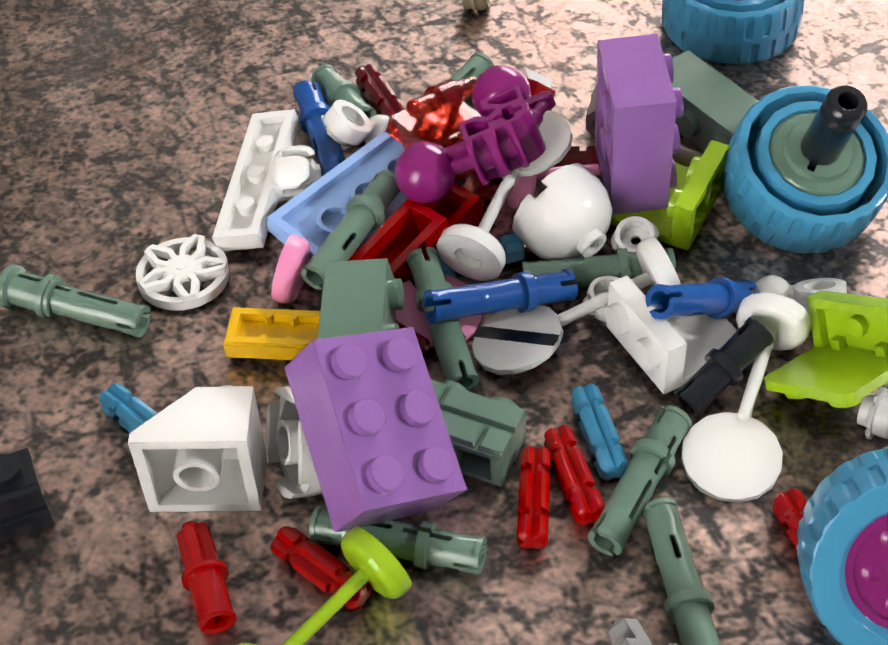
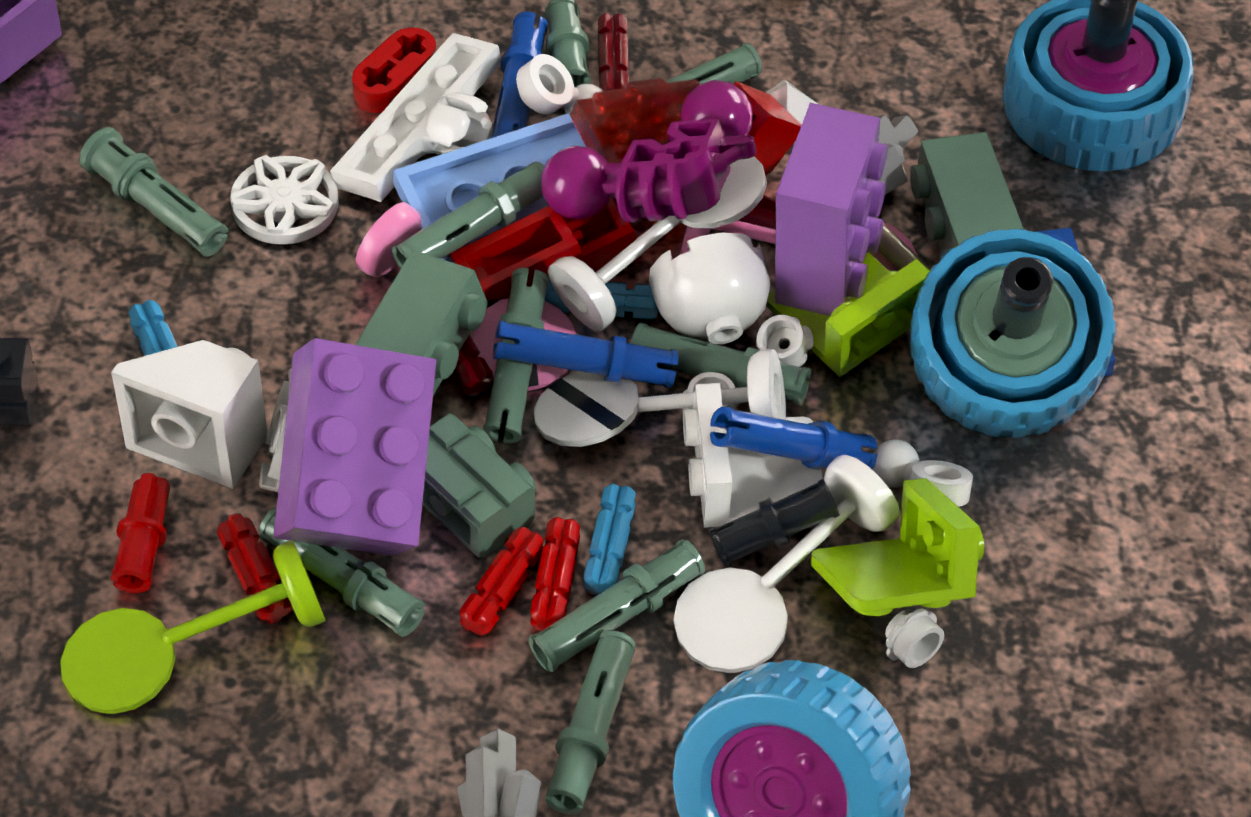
camera: 20 degrees right, 5 degrees up
yellow plate [223,307,320,360] -> none
none -> red beam [352,27,437,113]

